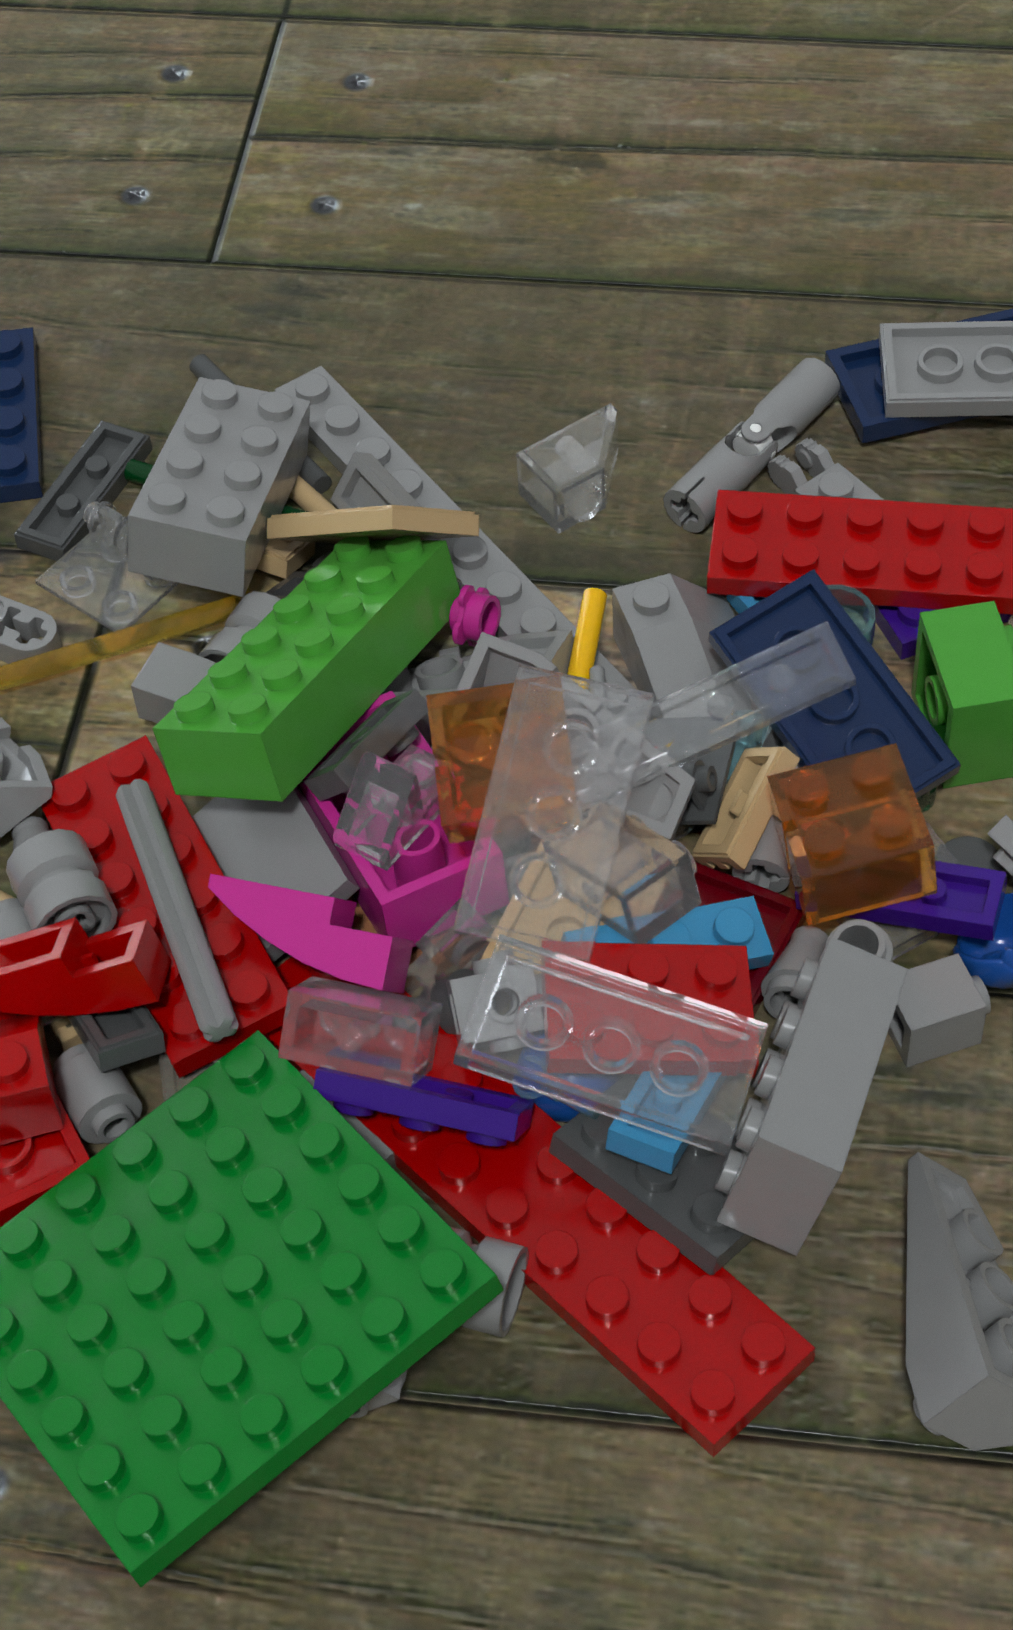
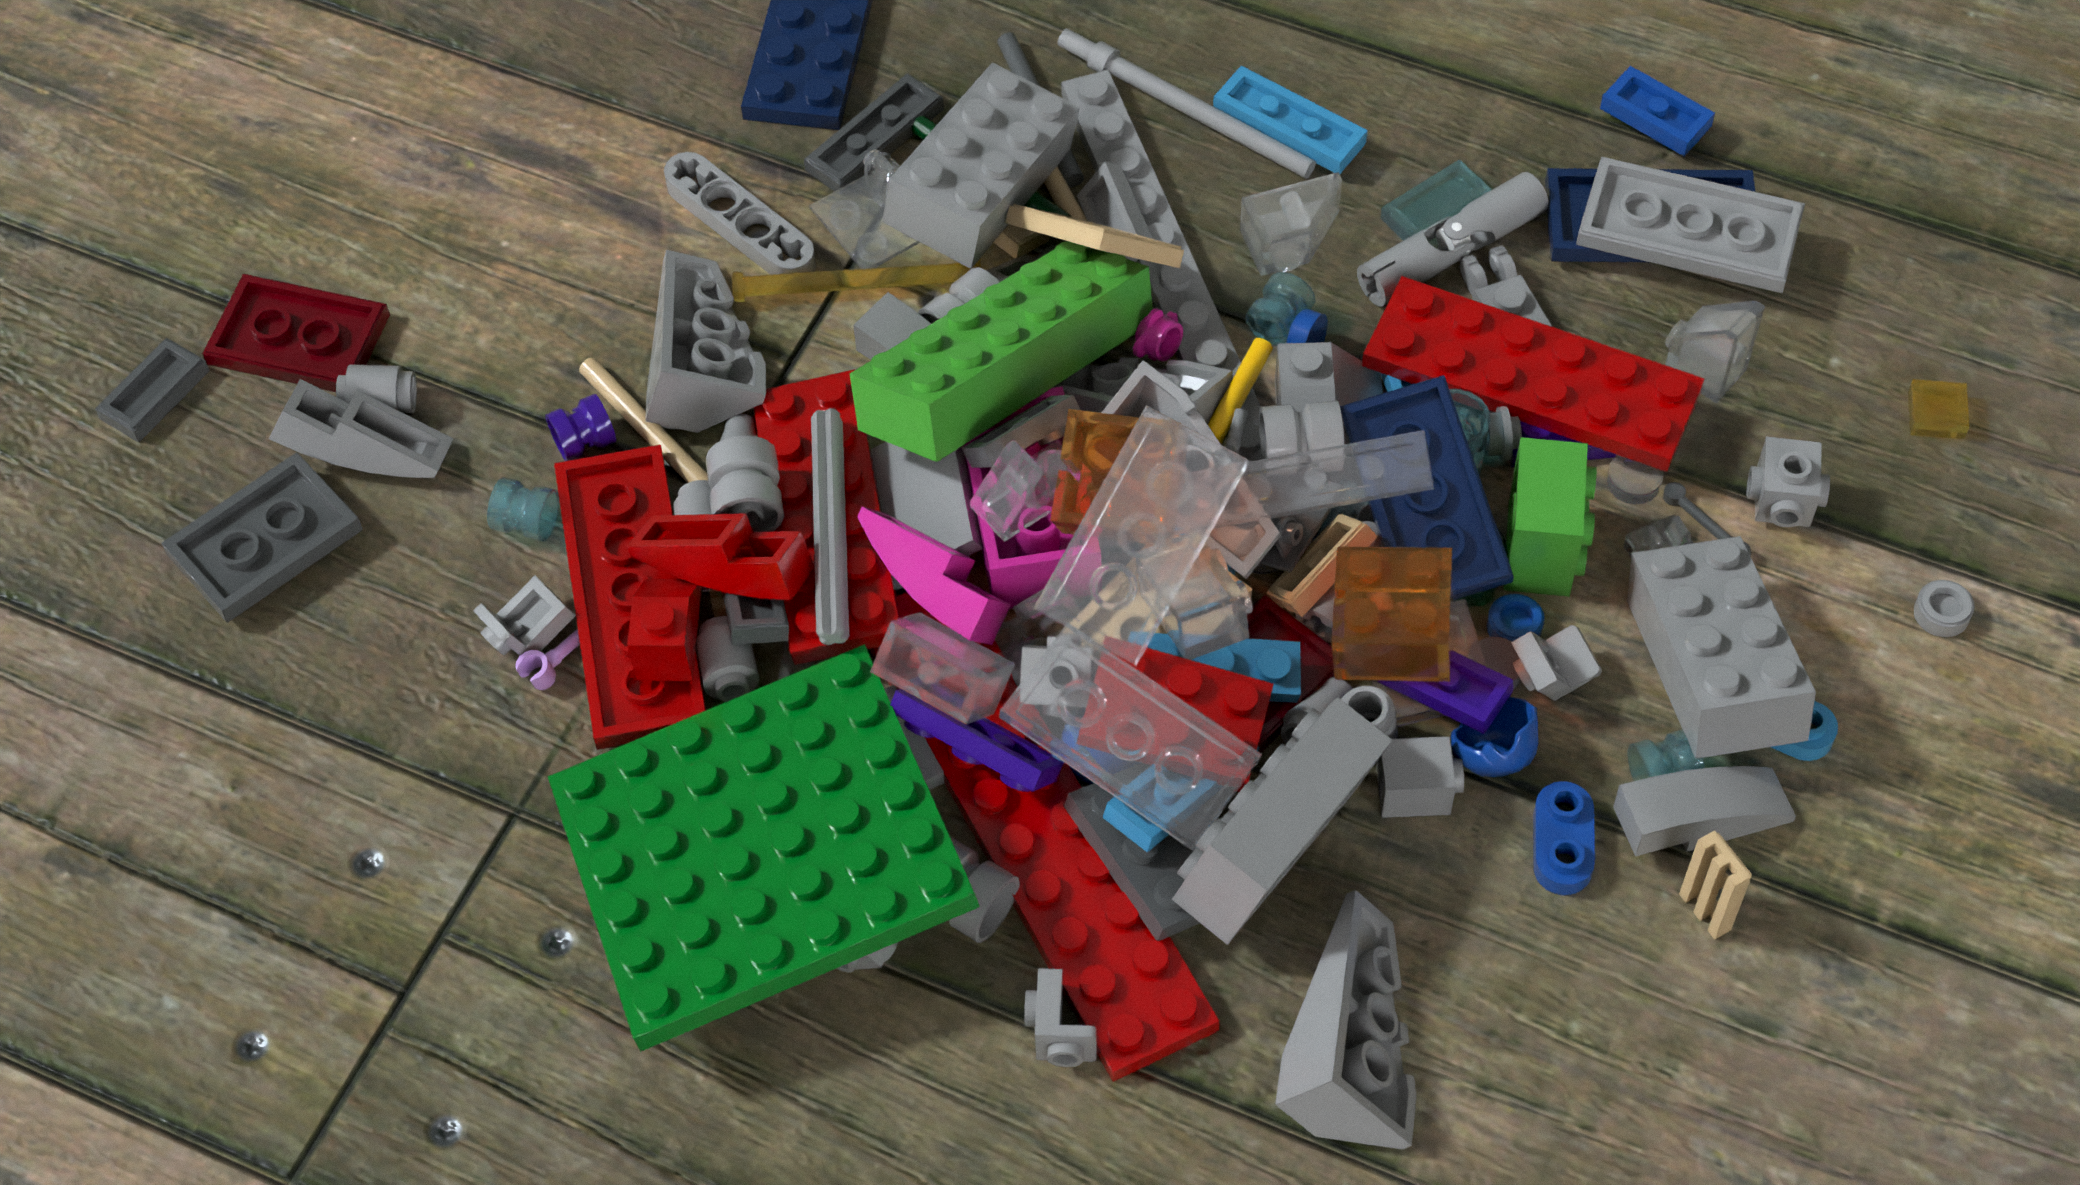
camera: 15 degrees right, 5 degrees up
none -> light grey bracket [1024,968,1097,1067]
none -> light grey bar [1058,28,1316,179]
none -> dark azure plate [1213,66,1368,175]
none -> clear light blue wheel [1245,272,1316,346]
none -> light grey wheel [1259,401,1345,477]
none -> blue tile [1286,309,1328,343]
none -> clear light blue tile [1380,159,1492,240]
none -> light grey plate [1482,406,1522,461]
none -> blue tile [1486,594,1545,642]
none -> blue plate [1600,66,1715,156]

